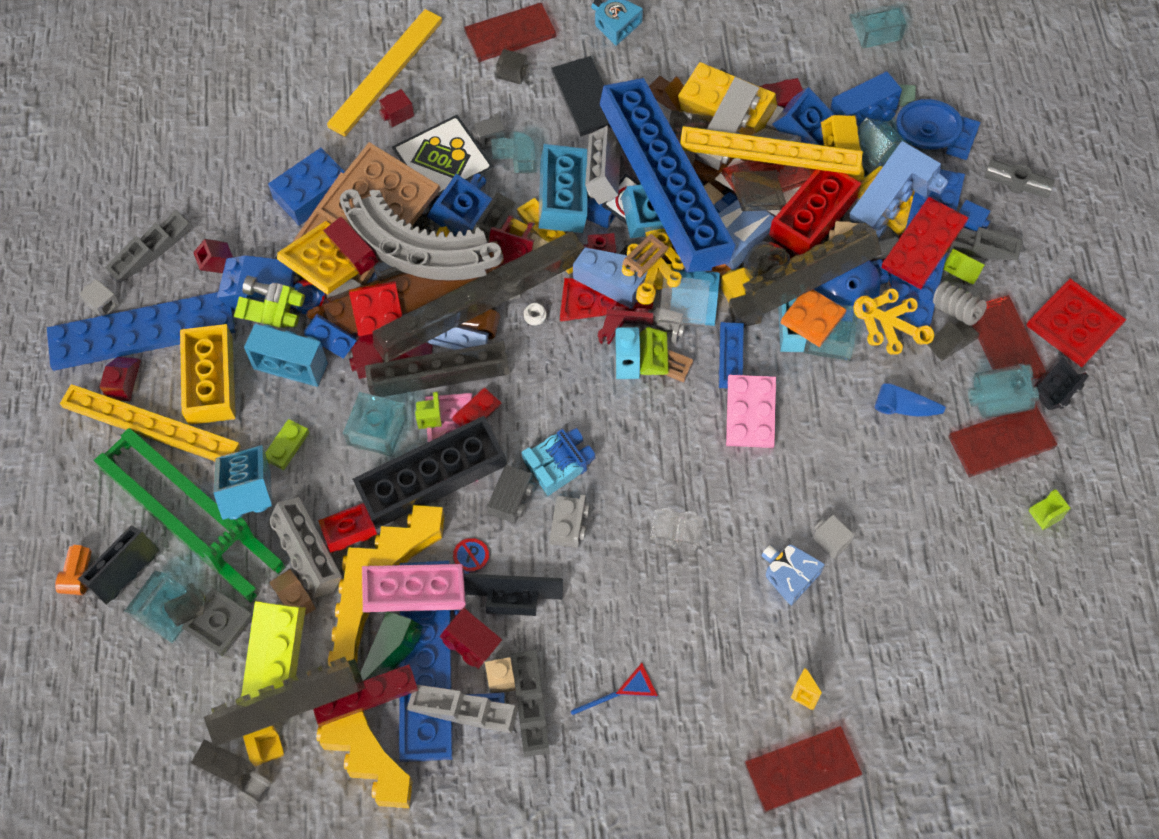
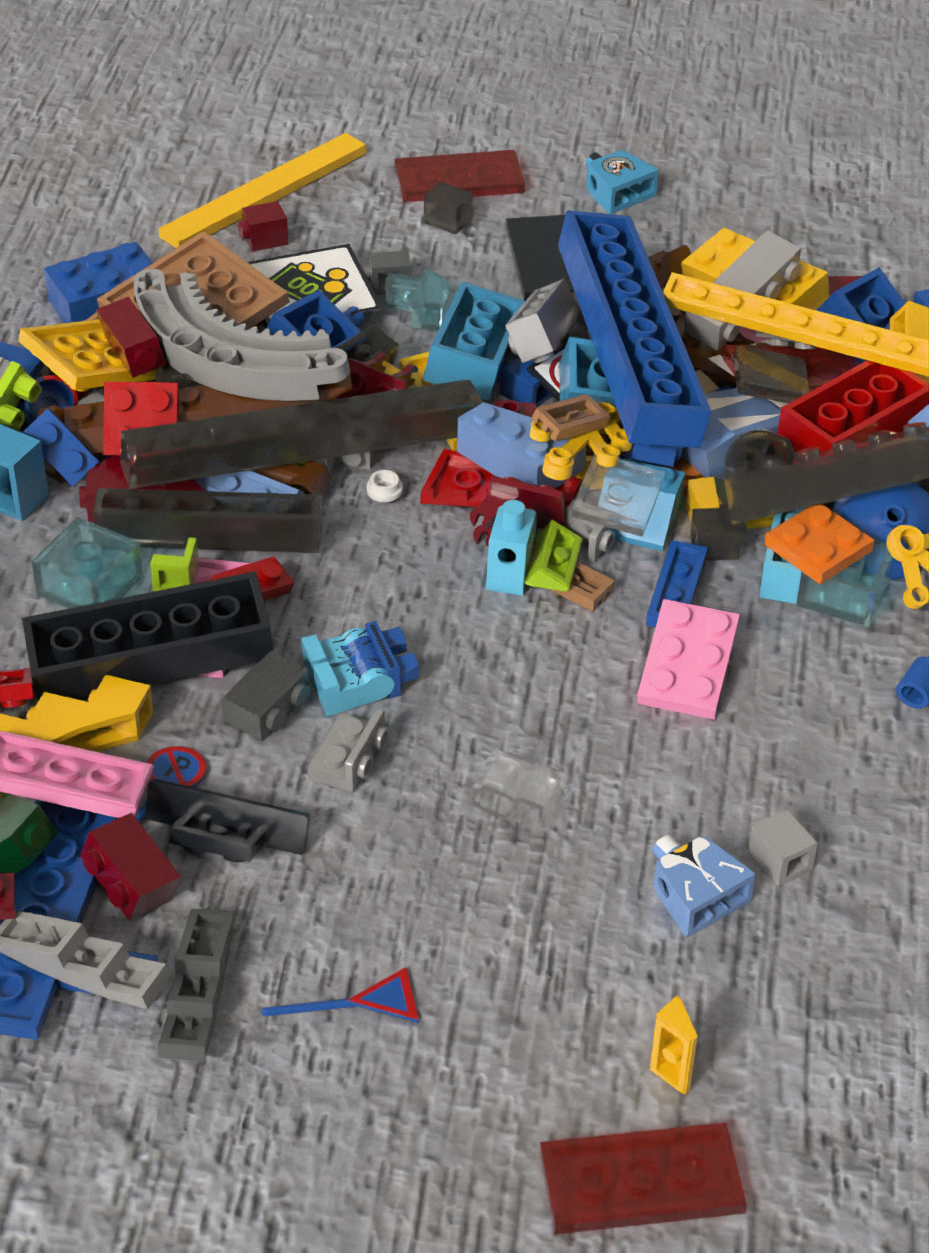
camera: 10 degrees right, 20 degrees down
tan brick [485,657,516,693] -> none

